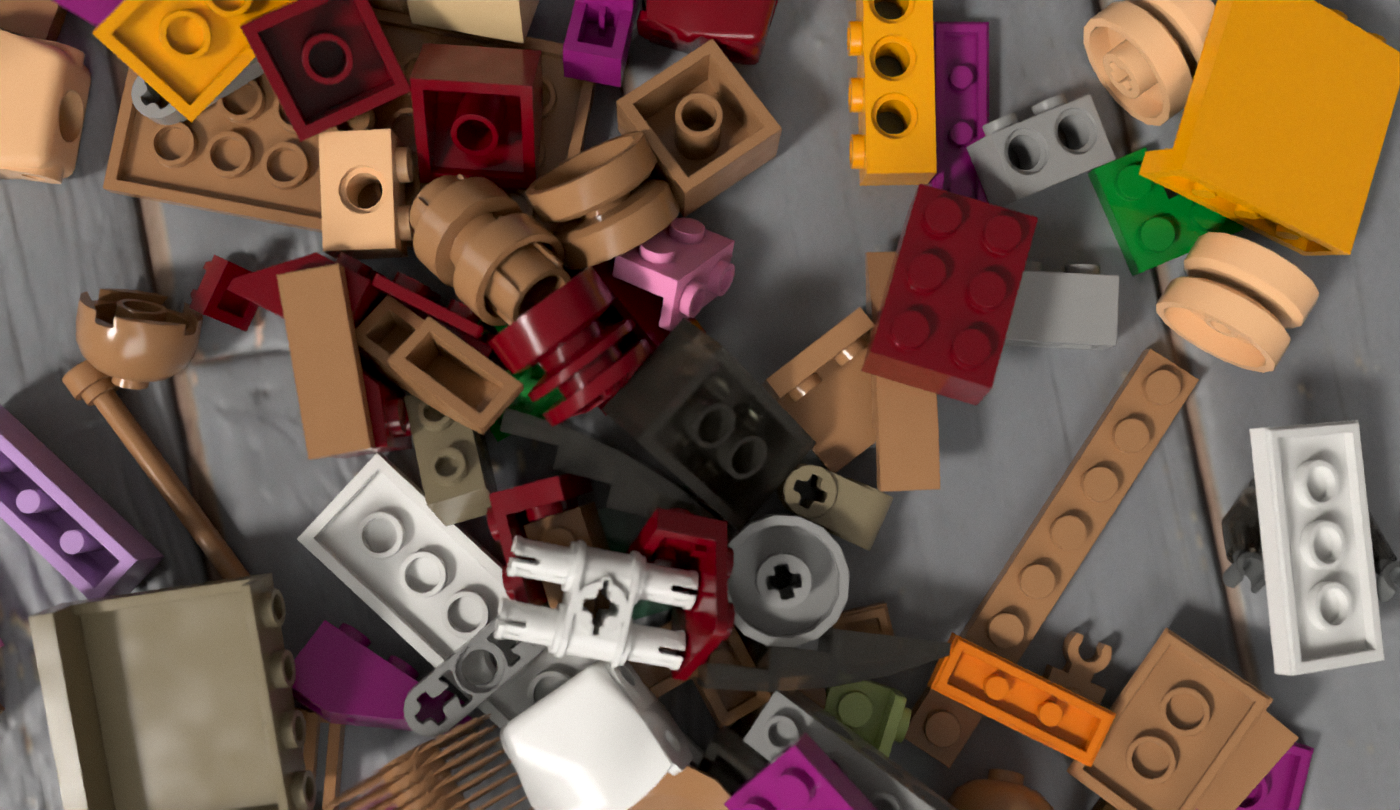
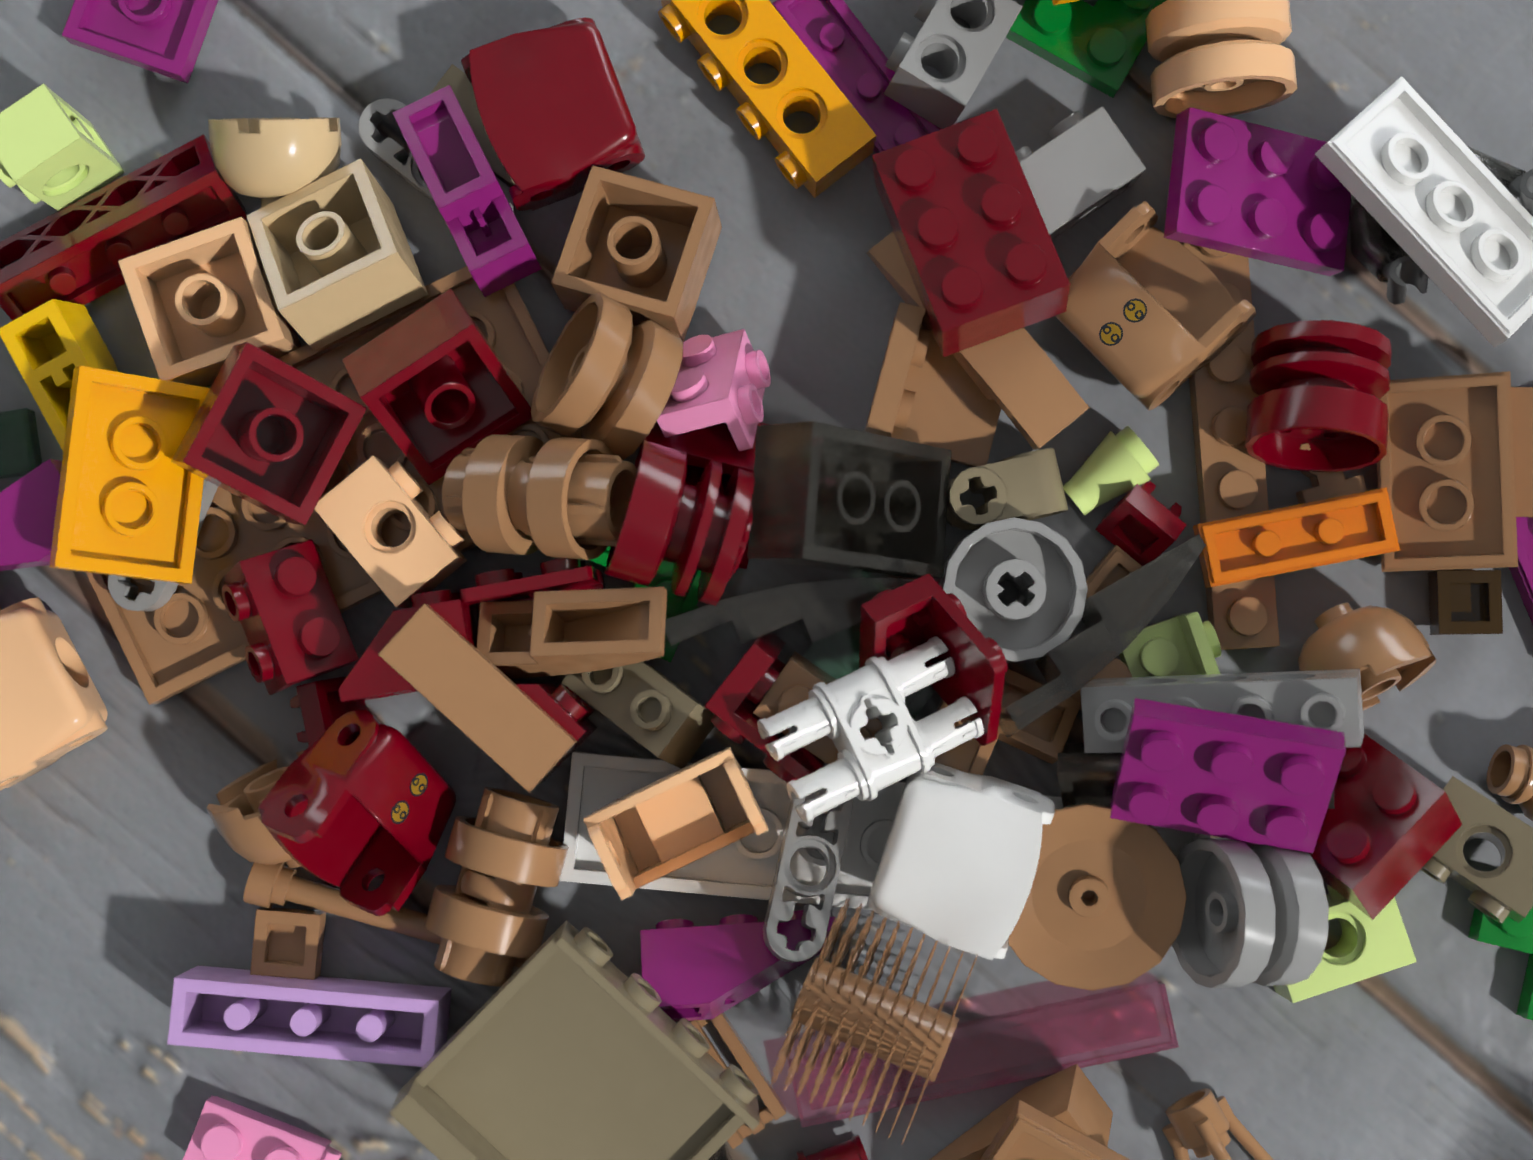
camera: 35 degrees left, 0 degrees up
none -> dark red bracket [222,539,359,695]
none -> medium nougat plate [250,907,326,980]
none -> dark red piece [258,710,456,916]
none -> medium nougat piece [424,787,569,987]
none -> light nougat piece [583,747,768,900]
none -> medium nougat piece [1055,201,1257,411]
none -> yellowish green cone [1063,426,1159,516]
none -> dark red tile [1095,481,1187,568]
none -> magenta plate [1164,107,1351,276]
none -> dark red wheel [1245,320,1392,472]

